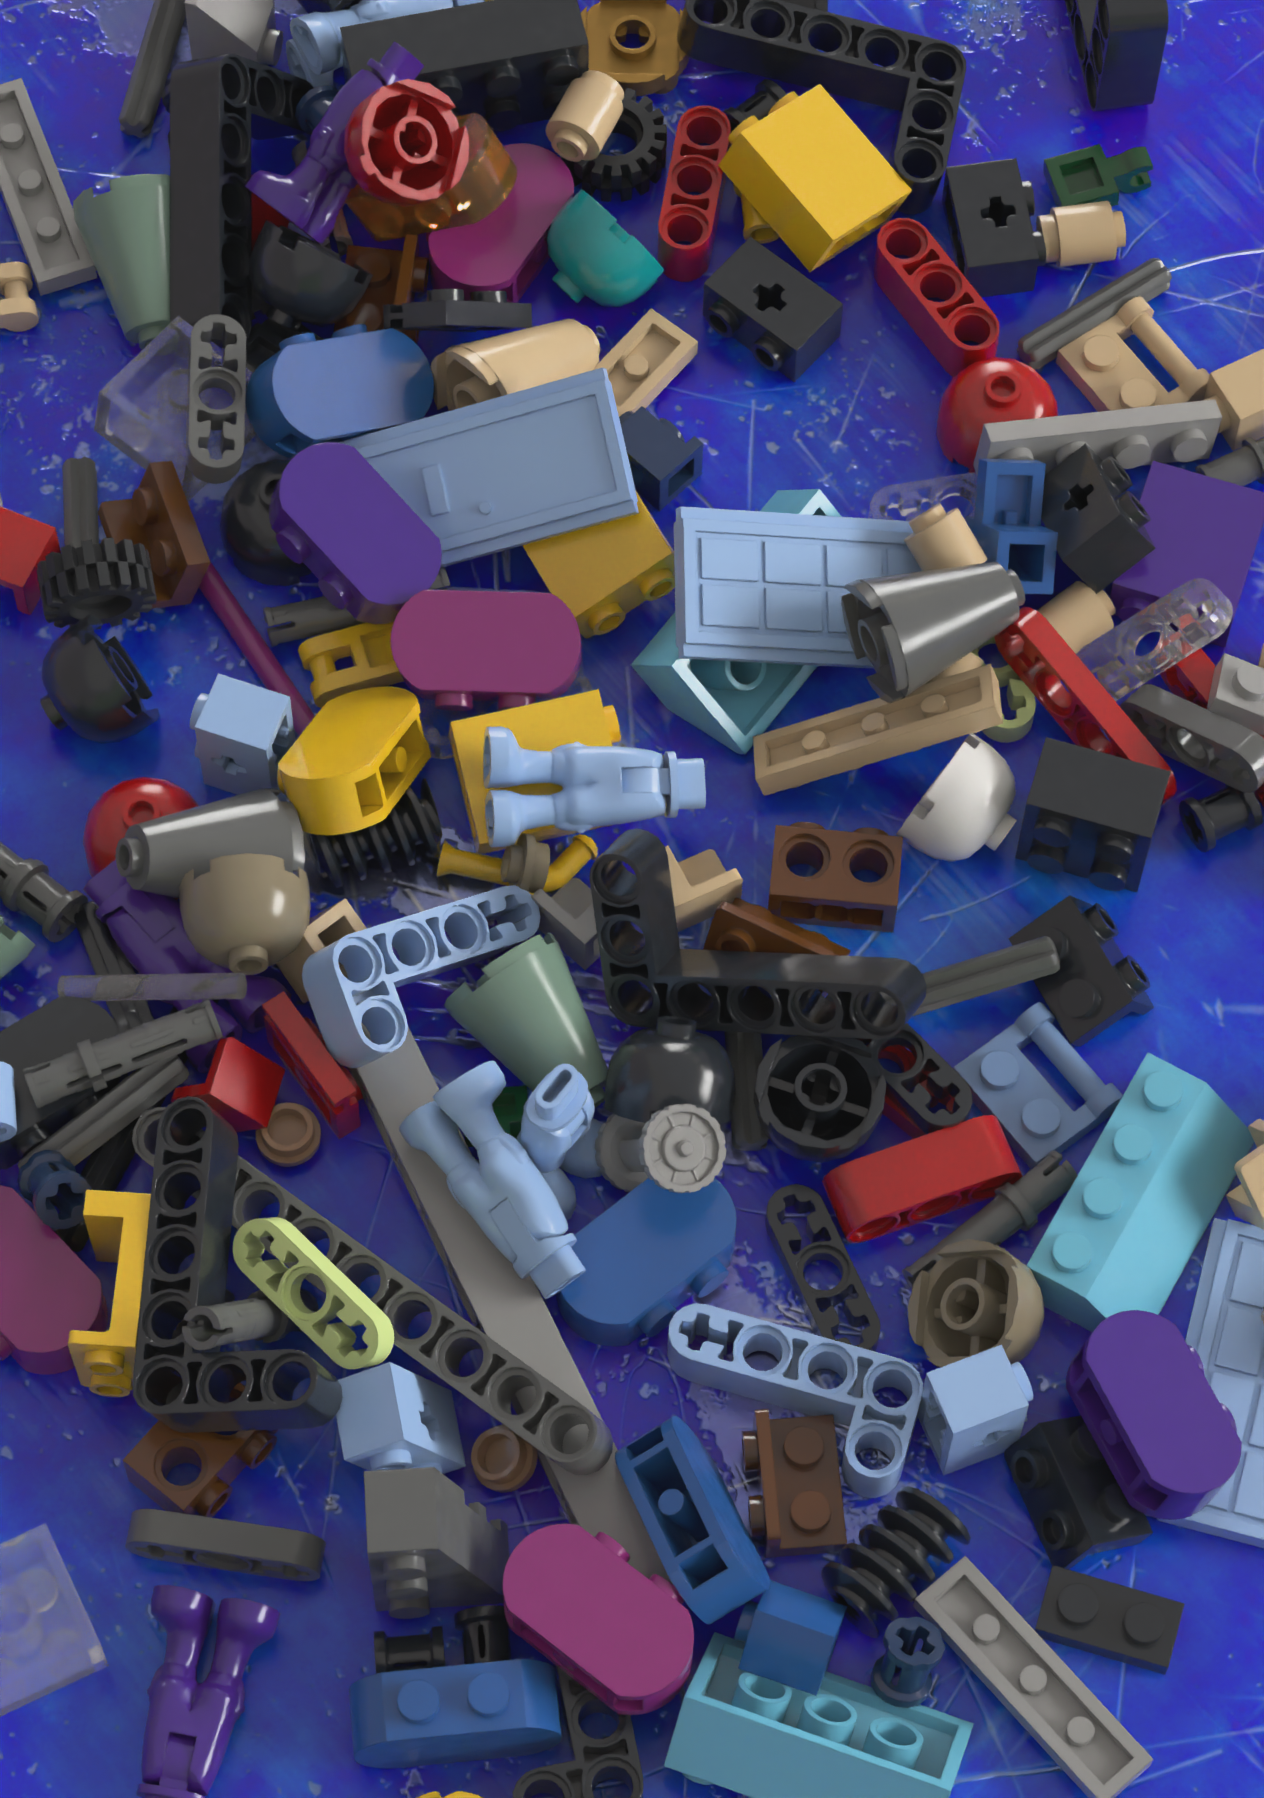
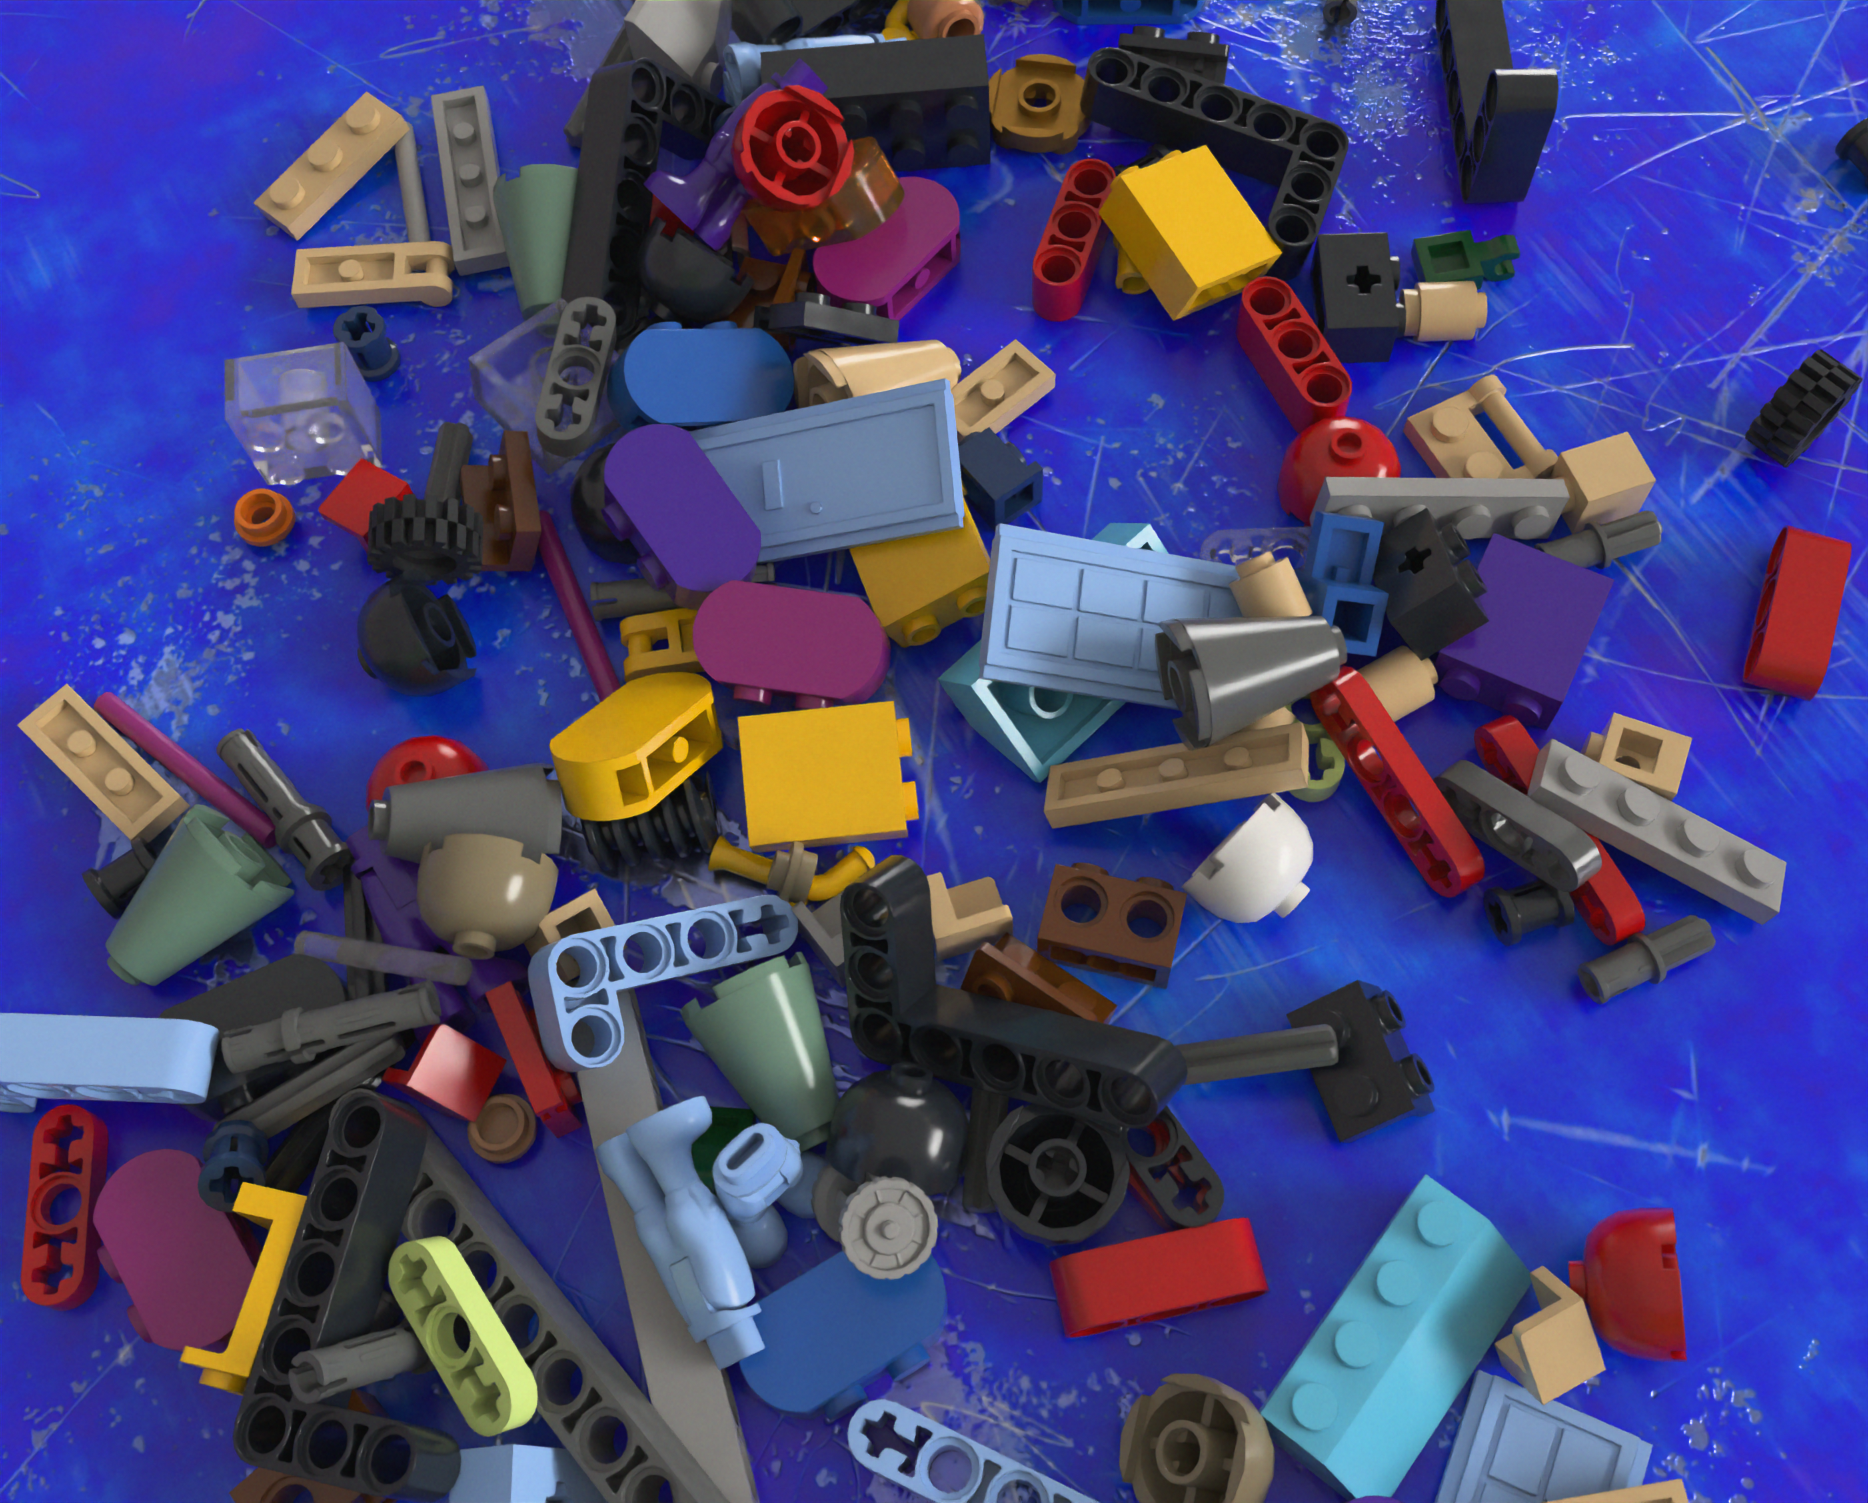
camera: 15 degrees right, 0 degrees up
light blue brick [190,673,296,797] -> none
light blue piece [483,726,706,847] -> none
tan brick [546,70,624,162] -> none
teal cylinder [547,189,665,307] -> none
black tyre [561,88,667,202] -> none
black brick [703,237,843,382] -> none
black beam [765,1184,880,1351] -> none
dark grey pin [902,1150,1078,1288] -> none
medium blue plate [953,1002,1123,1169] -> none
black brick [1015,737,1171,892] -> none
dark grey axle [1016,258,1172,369] -> none
clear beam [1066,578,1233,701] -> none

